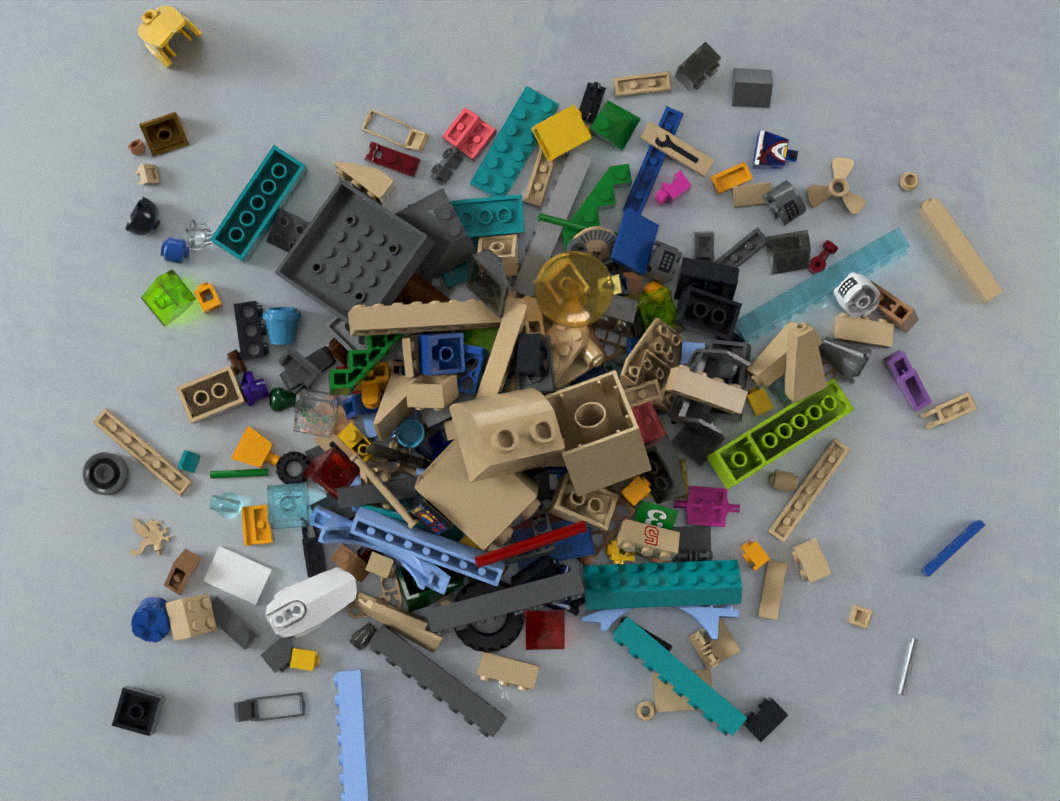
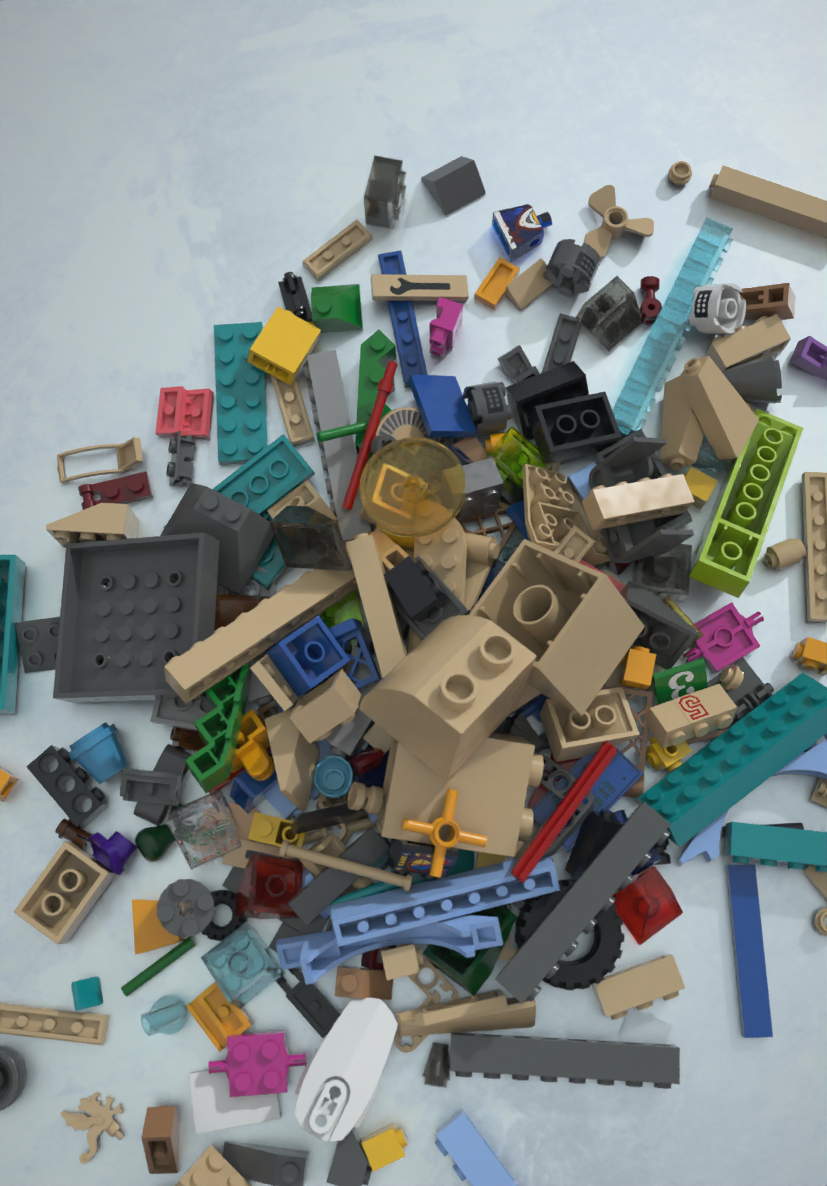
camera: 25 degrees left, 10 degrees down
none -> dark grey brick [157,879,215,937]
none -> dark pink plate [208,1031,306,1097]
none -> red bar [342,361,398,510]
none -> tan wheel [347,782,384,815]
none -> dark red slope [349,747,384,777]
none -> light orange bar [401,789,487,878]
none -> tan plate [720,665,744,691]
none -> blue tile [726,864,773,1038]

